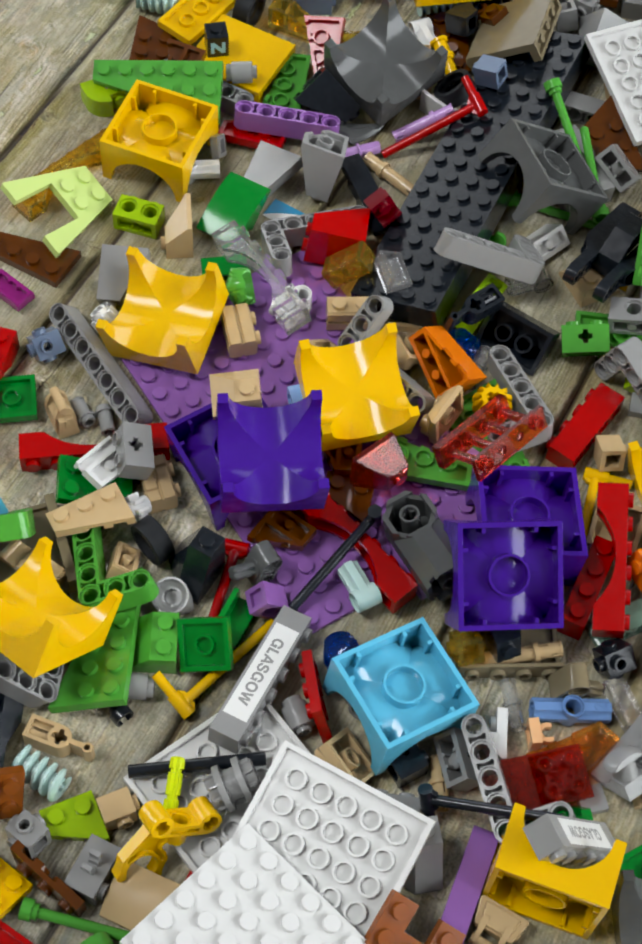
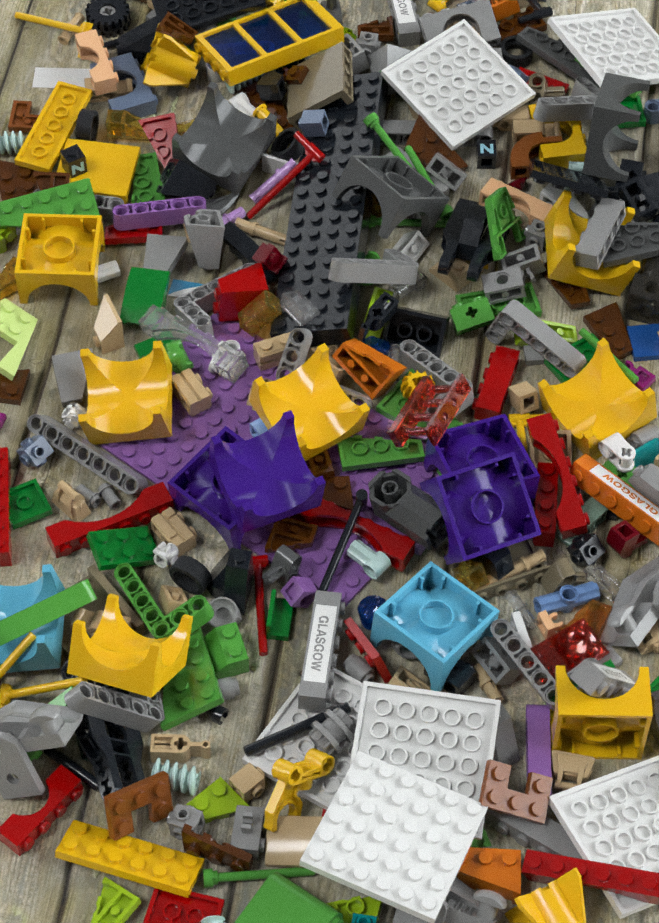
camera: 15 degrees left, 5 degrees down
tan wing [46,482,137,538] -> none
white plate [74,436,118,490] -> none
lime brick [112,194,165,239] -> none
light grey brick [112,422,155,480] -> none
yellow bar [151,619,274,720] -> none
neon yellow axle [163,756,185,809] -> none
green plate [177,616,234,672] -> none
tan slope [209,369,263,420] -> none
light grey tile [210,133,227,159] -> none
light grey brick [226,61,257,84] -> none
clear red slope [350,431,409,491] -> none
black bar [418,783,563,821] -> none
tan slope [419,385,464,446] -> none

